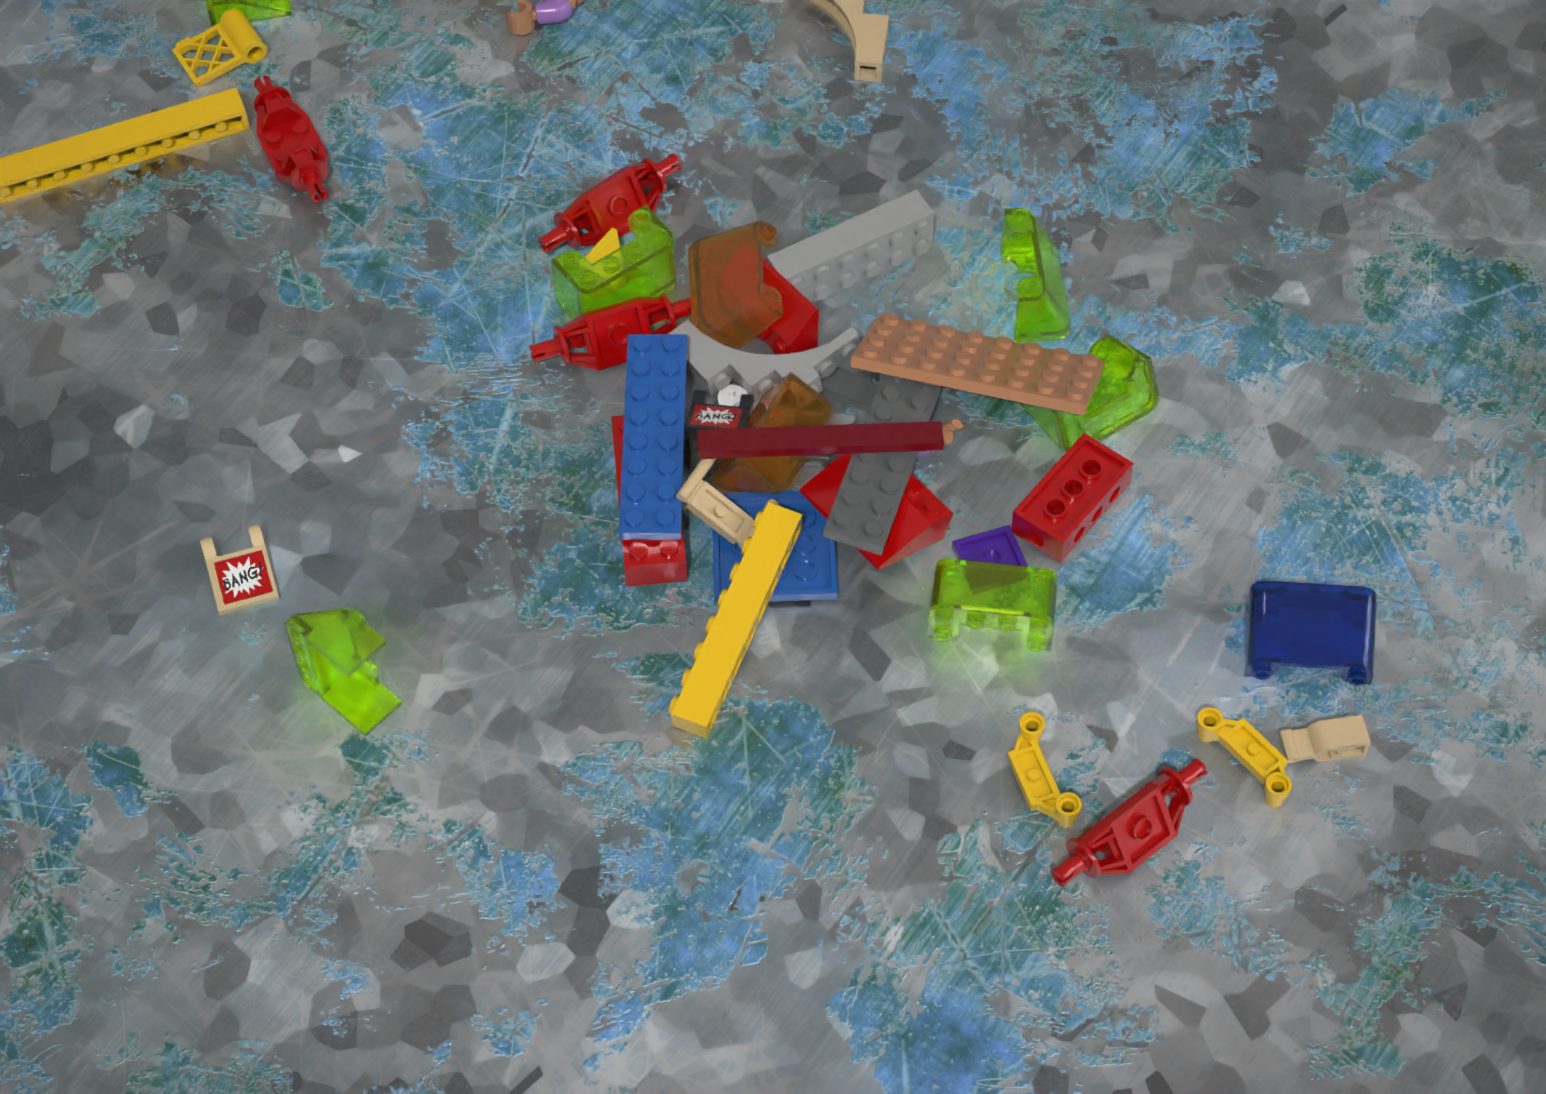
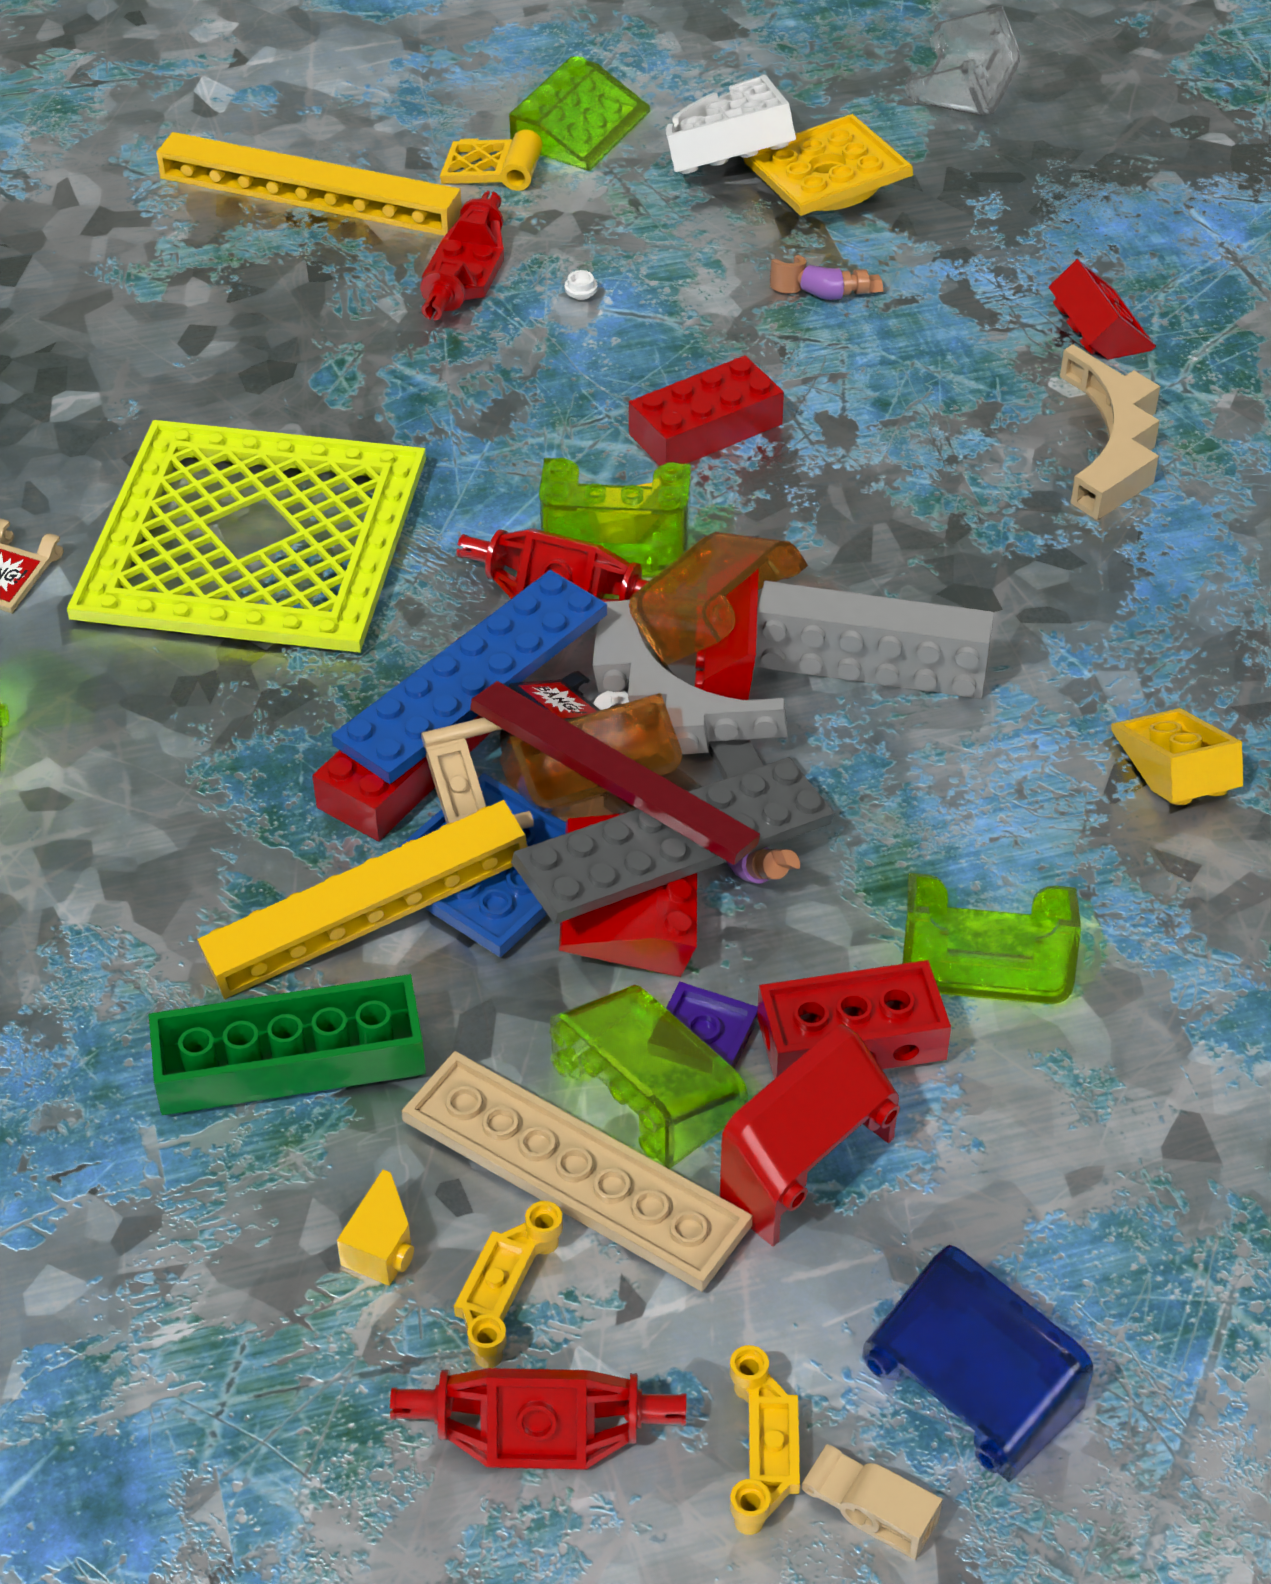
camera: 40 degrees right, 10 degrees down
red plate [537,153,682,254] -> none
nougat plate [850,313,1106,416] -> none
clear neon green windscreen [1000,208,1071,343] -> none
none -> neon yellow plate [67,420,426,653]
none -> green brick [148,974,426,1115]
none -> yellow slope [337,1169,414,1286]
none -> tan plate [401,1051,753,1292]
none -> white plate [564,270,597,300]
none -> red brick [629,355,784,472]
none -> red windscreen [720,1024,900,1247]
none -> yellow slope [1111,708,1243,805]

